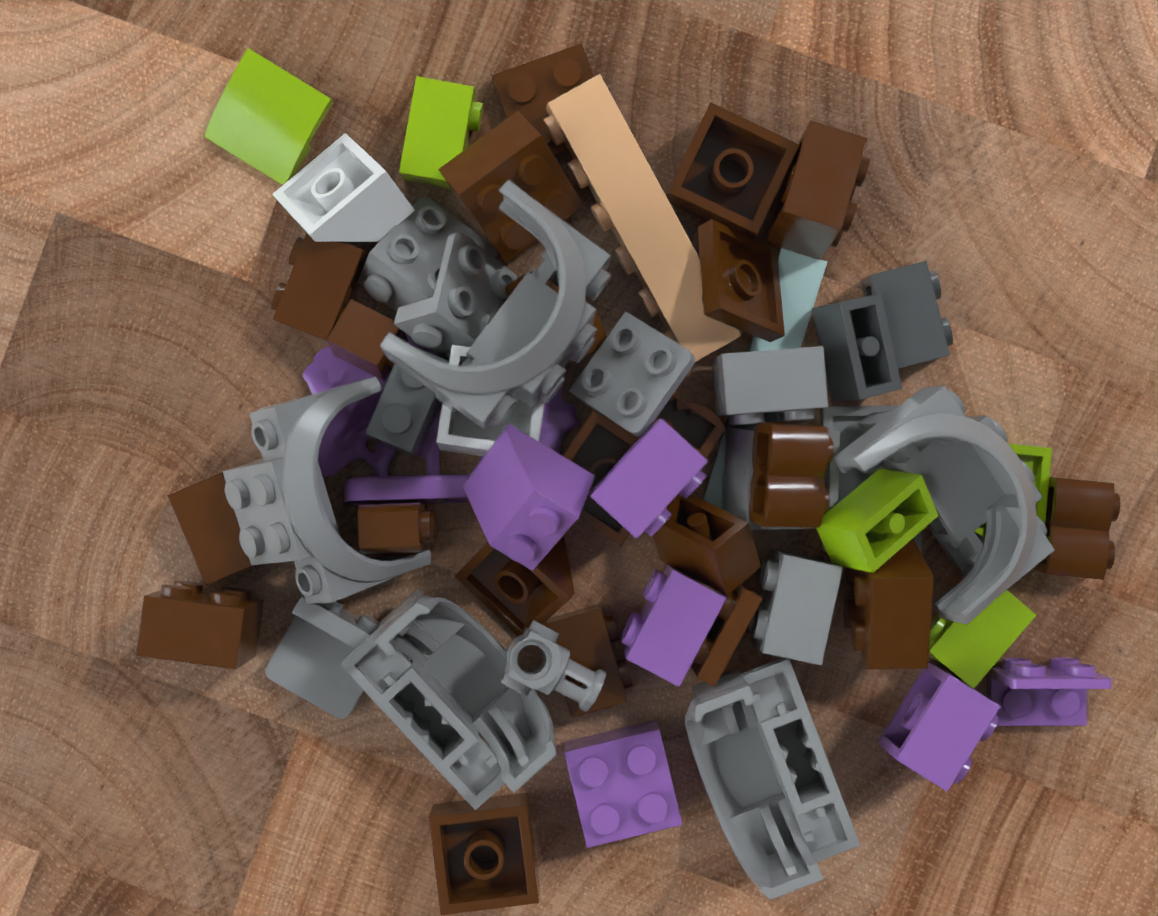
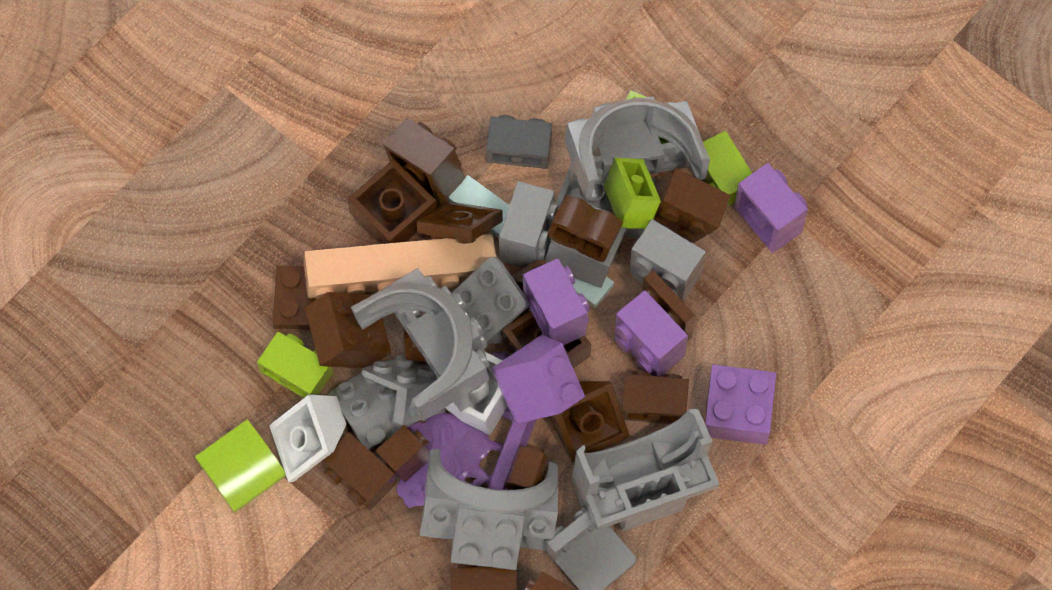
camera: 70 degrees left, 20 degrees down
dark grey brick [365,346,449,460] -> none
reddish brown brick [429,793,540,915] -> none
light grey connector [501,620,606,712] -> none
reddish brown brick [652,494,761,596] -> none
light grey piece [685,657,861,900] -> none
dark grey brick [812,293,902,402] -> none
medium lavender bracket [986,657,1112,726] -> none
reddish brown brick [1036,477,1120,580] -> none

